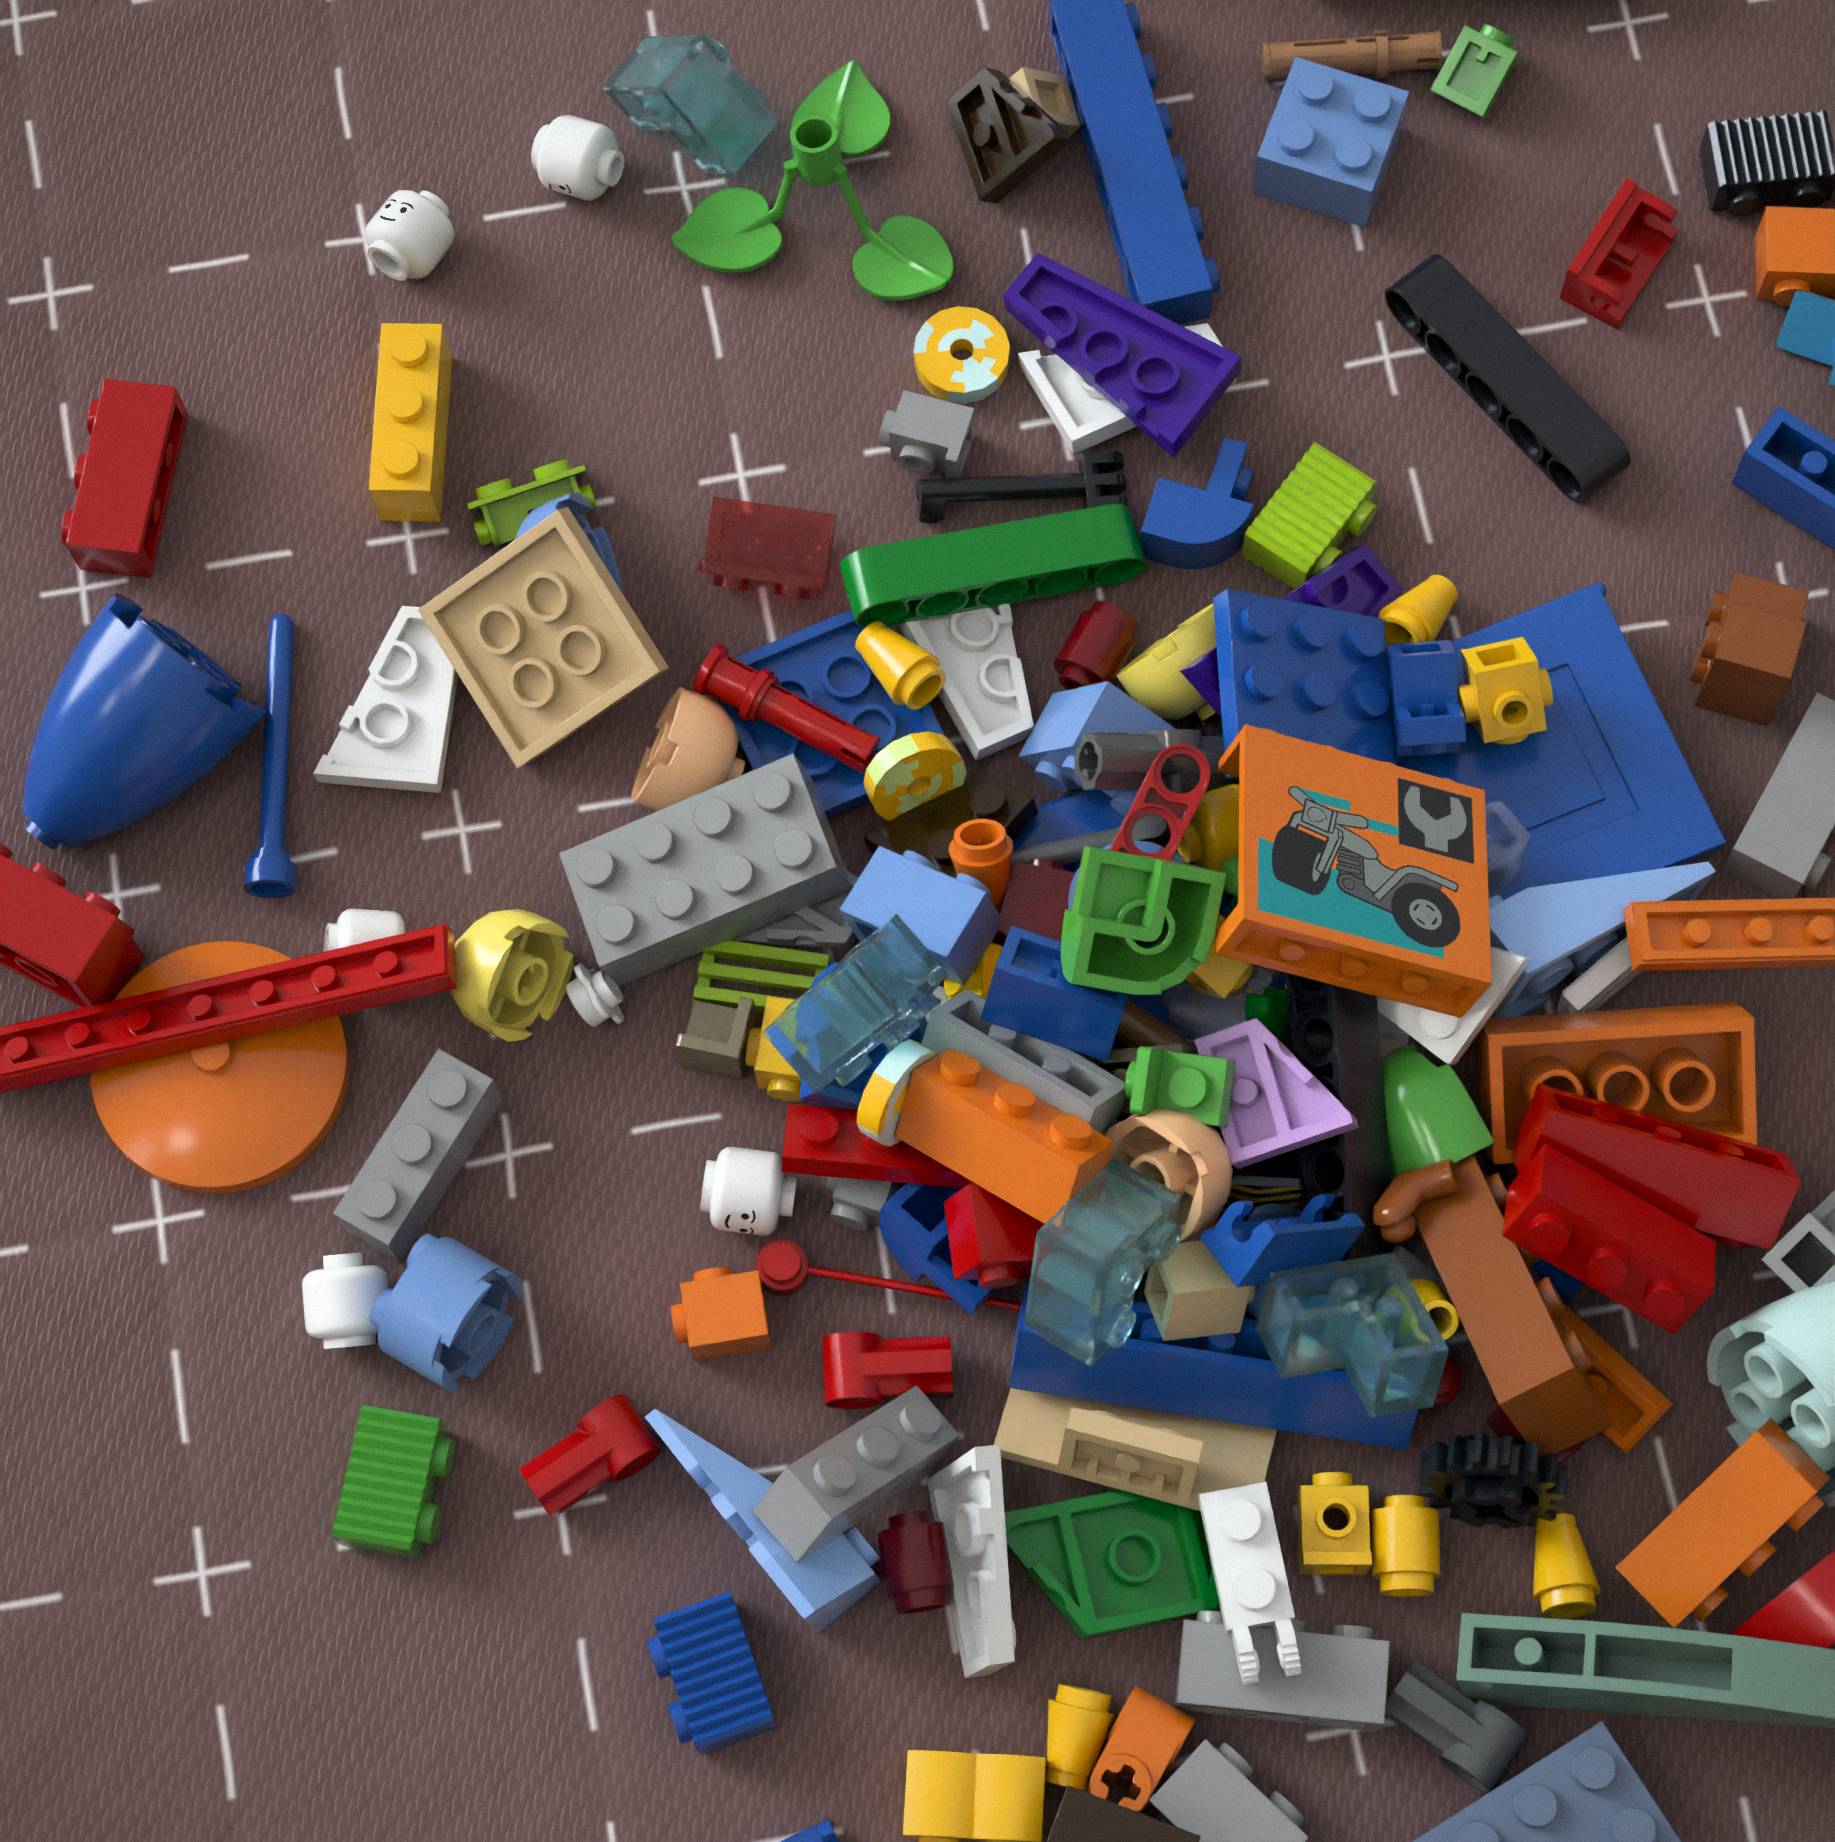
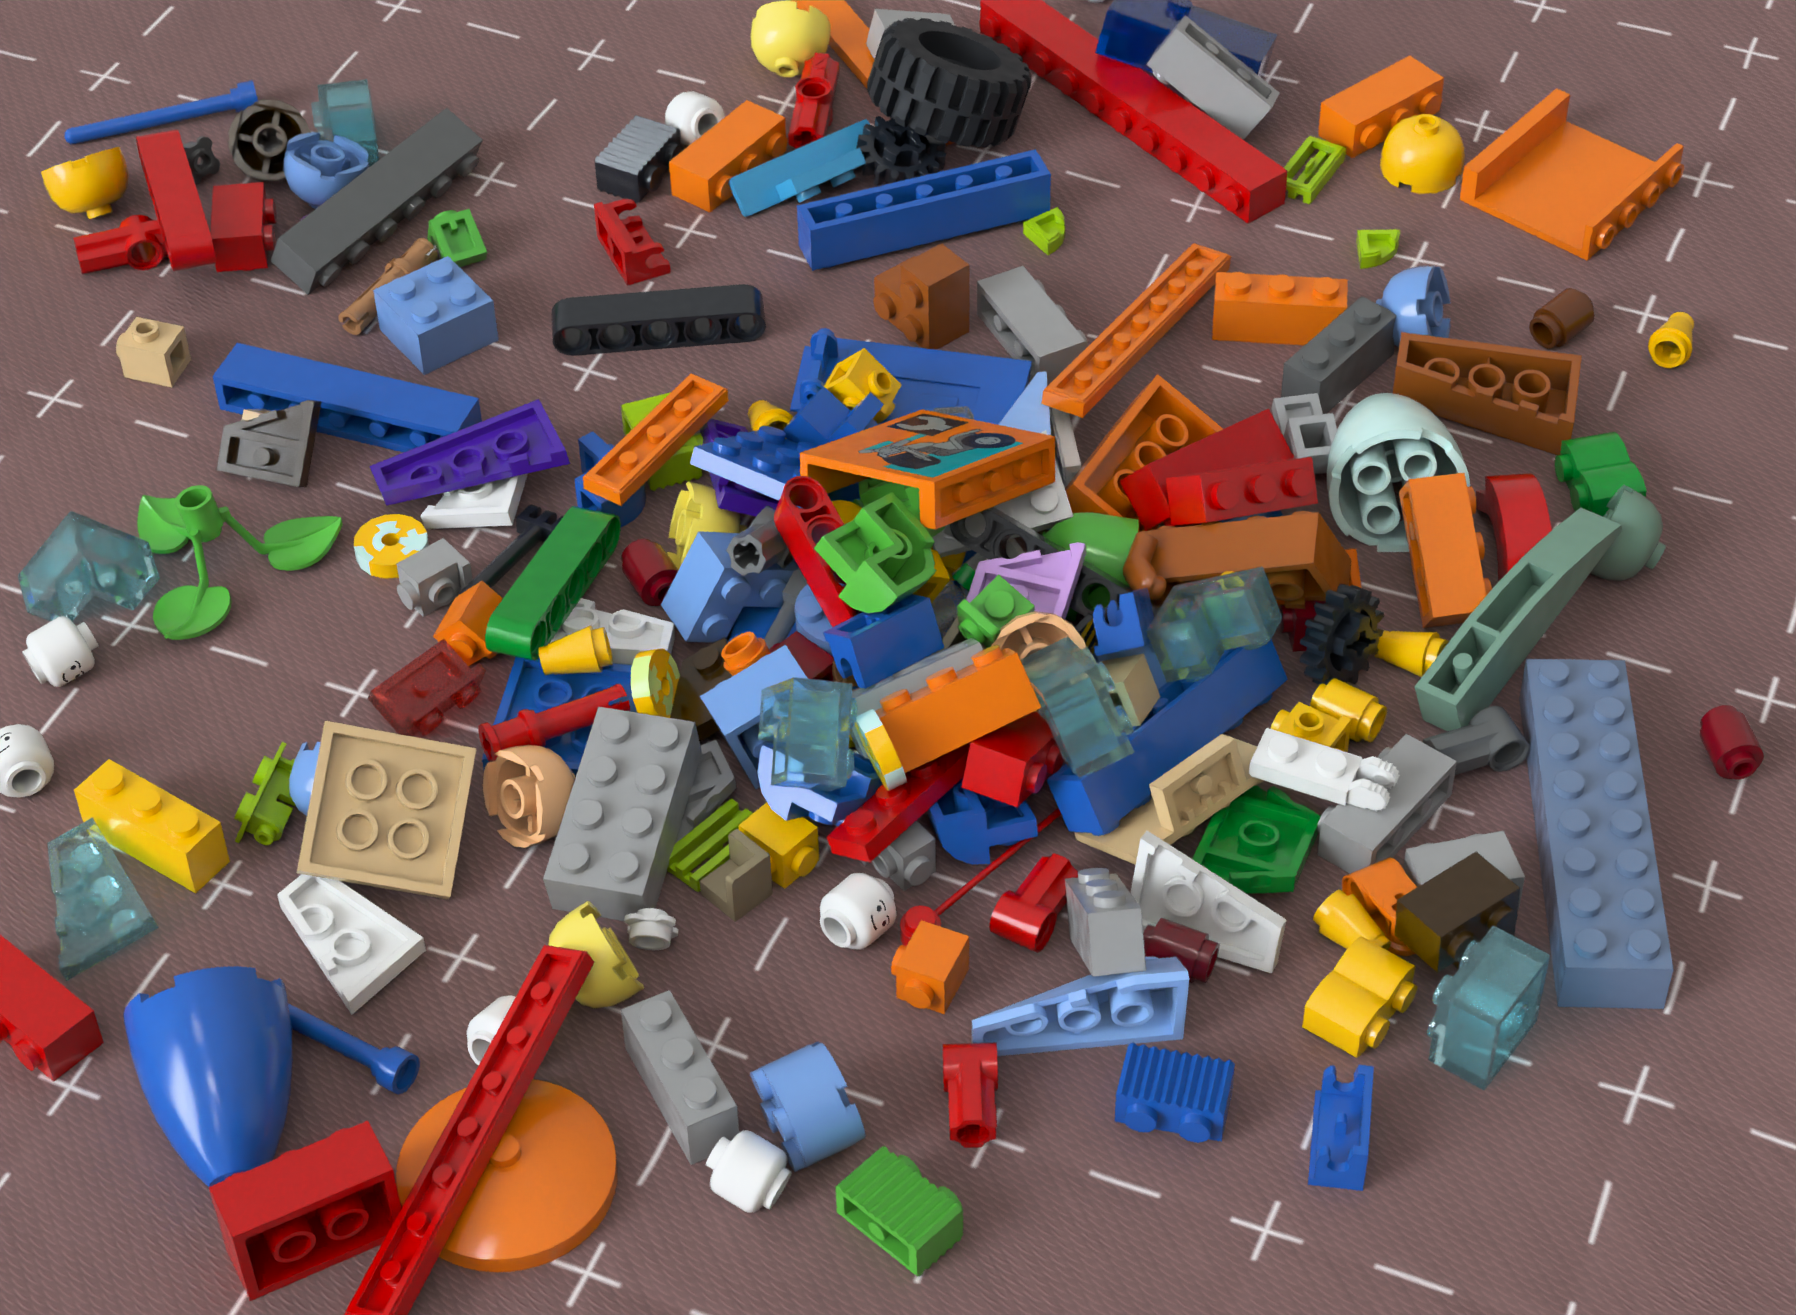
camera: 60 degrees left, 25 degrees down
none -> clear light blue wing [47,817,158,981]
none -> orange brick [433,581,503,667]
none -> orange tile [583,373,728,506]
none -> blue hinge [790,328,849,412]

